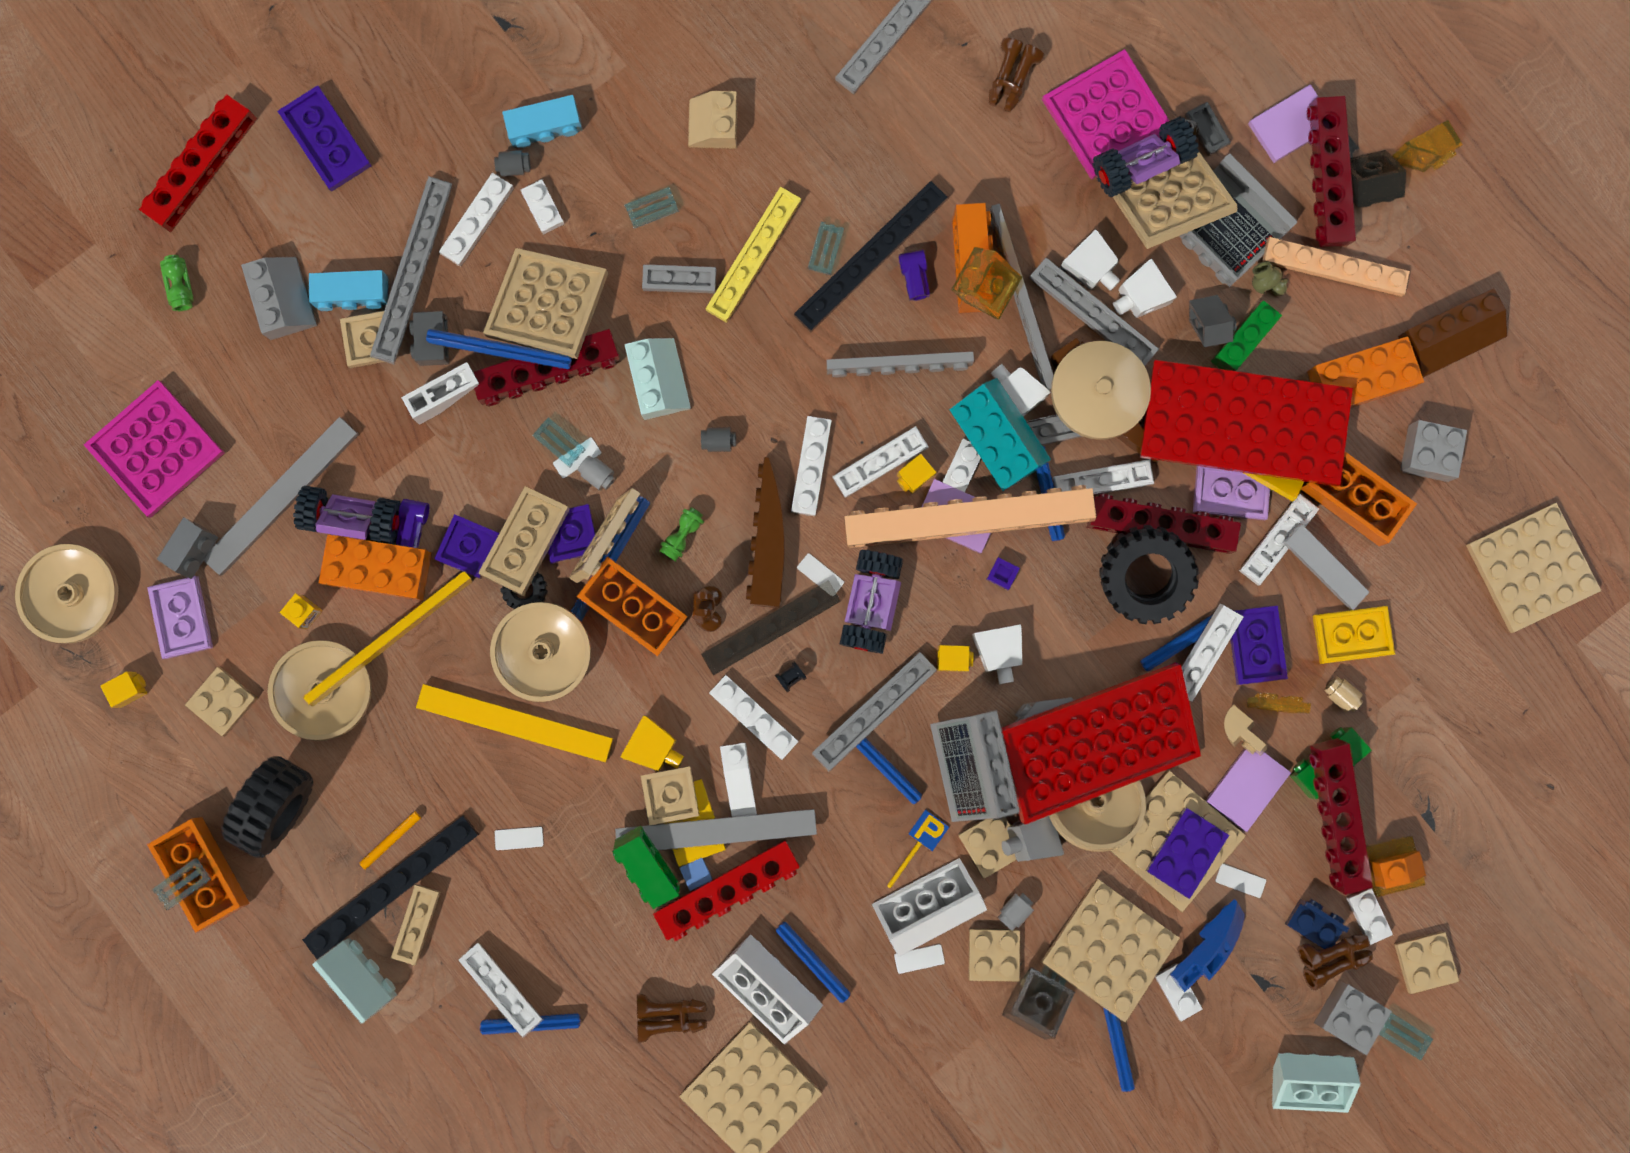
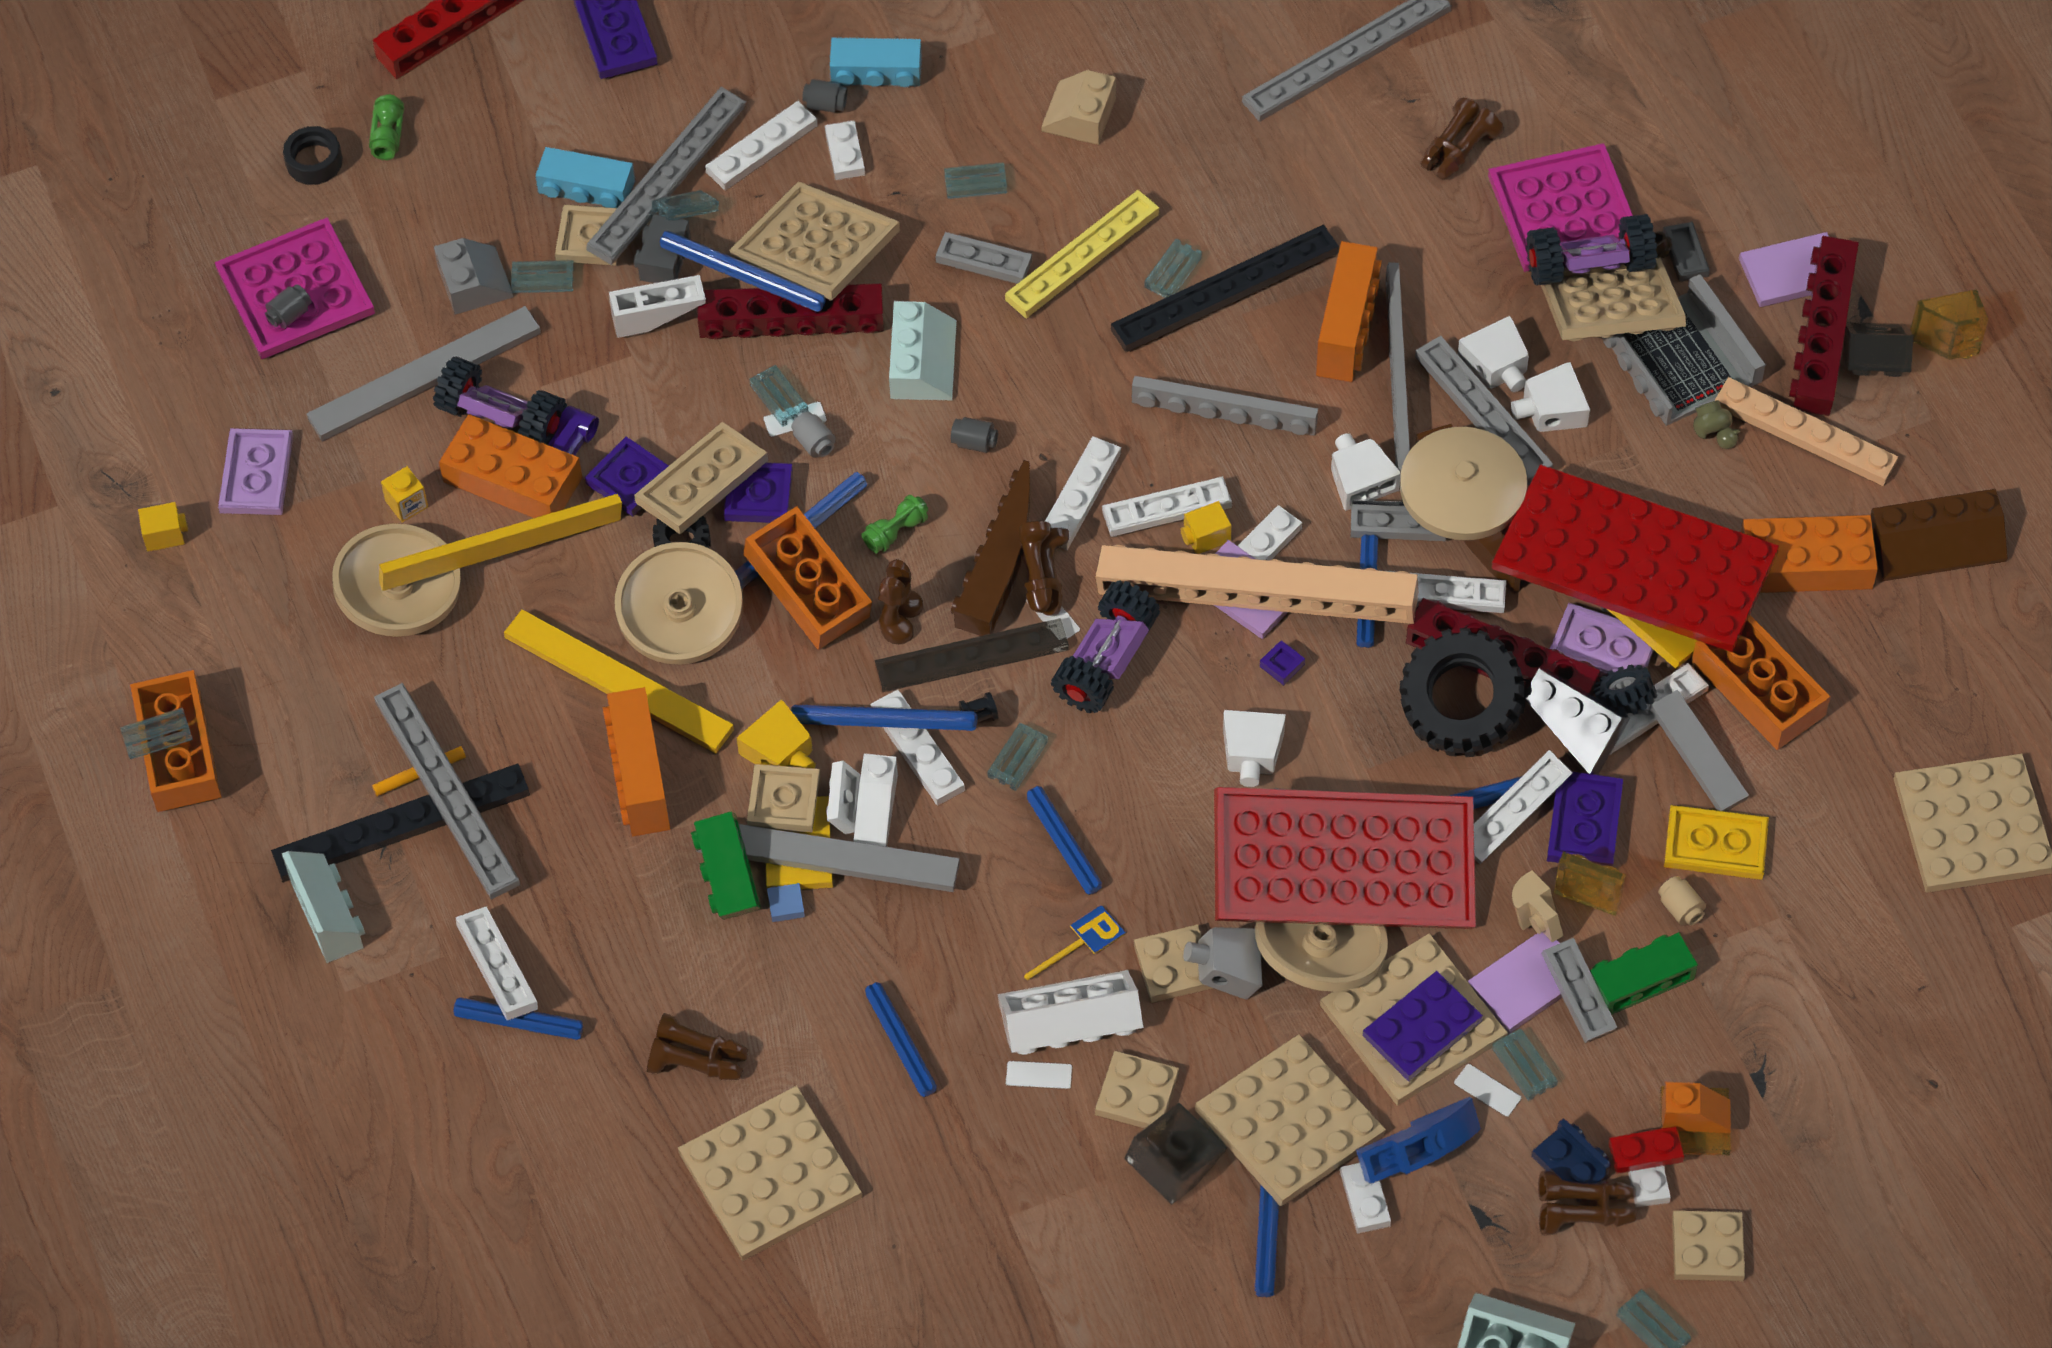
camera: 20 degrees right, 25 degrees down
tan dish [15,544,119,644] -> none
dark grey brick [157,517,218,579] -> none
tan plate [185,667,258,737] -> none
black tyre [221,756,314,858] -> none
light grey slope [241,257,317,340] -> none
tan plate [391,884,441,966] -> none
white sticker [495,827,543,850] -> none
tan plate [569,488,640,583] -> none
red brick [653,839,800,941] -> none
white slope [712,934,823,1044] -> none
light grey plate [812,652,937,772] -> none
dark purple piece [899,250,930,301] -> none
panel [930,711,1020,822] -> none
yellow brick [937,645,974,672] -> none
teal brick [949,378,1051,491] -> none
clear yellow slope [951,247,1022,320] -> none
light grey brick [998,893,1034,931] -> none
dark grey brick [1189,295,1237,347] -> none
green brick [1211,300,1283,371] -> none
dark red brick [1309,738,1373,895] -> none
light grey brick [1314,980,1392,1055] -> none
light grey brick [1400,420,1467,482] -> none
none -> dark grey brick [265,284,312,329]
none -> black tyre [283,126,342,185]
none -> light grey tile [374,683,520,900]
none -> light grey slope [434,238,513,315]
none -> clear light blue tile [511,260,574,293]
none -> orange brick [602,687,671,837]
none -> clear light blue tile [651,190,719,221]
none -> blue axle [791,705,978,731]
none -> white plate [826,760,861,834]
none -> clear light blue tile [987,723,1048,791]
none -> reddish brown piece [1019,521,1069,616]
none -> clear light blue tile [1492,1029,1558,1101]
none -> wedge [1524,669,1630,774]
none -> light grey plate [1541,937,1618,1043]
none -> black bush [1593,665,1657,716]
none -> red plate [1609,1126,1684,1174]

